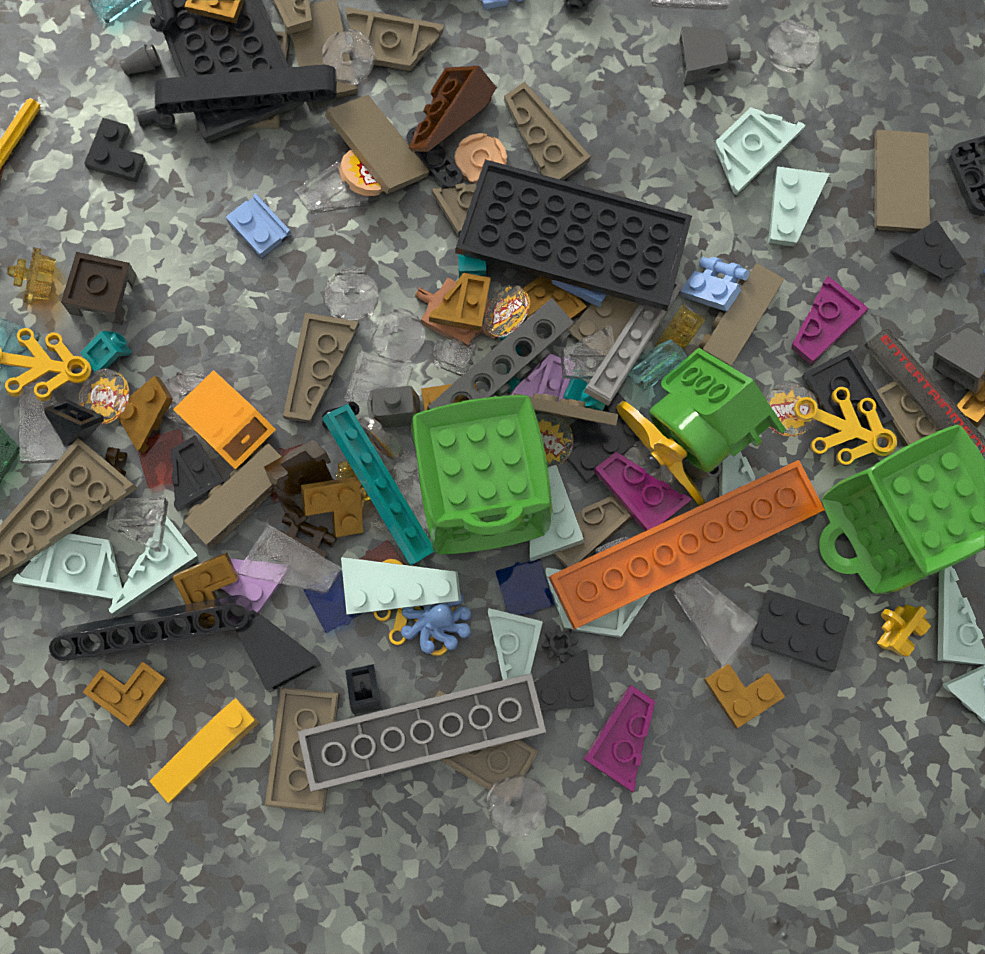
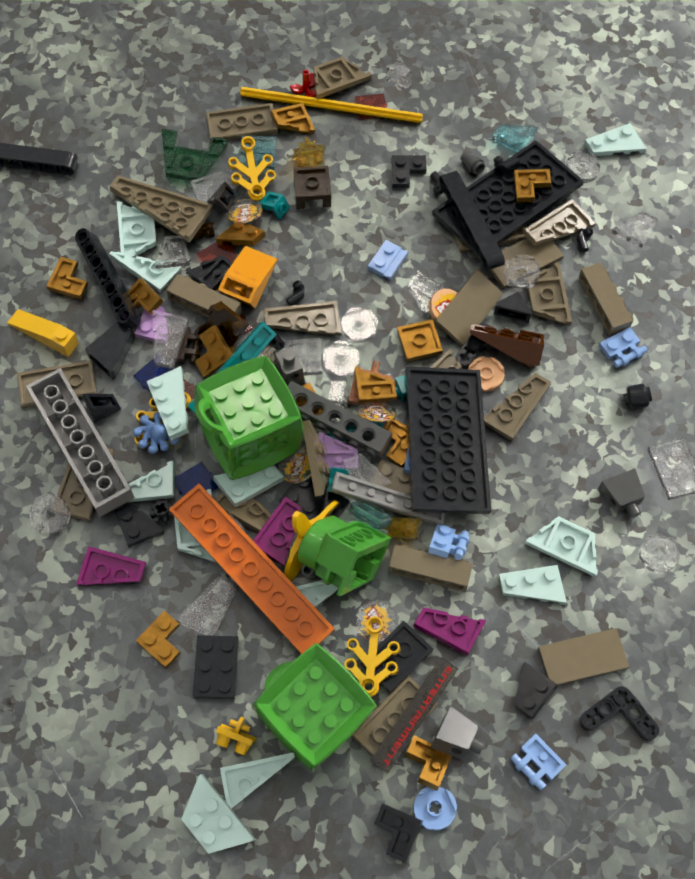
camera: 75 degrees right, 10 degrees down
none -> black arm [286,280,305,306]
none -> pearl gold plate [397,319,443,362]
none -> black slope [494,292,532,323]

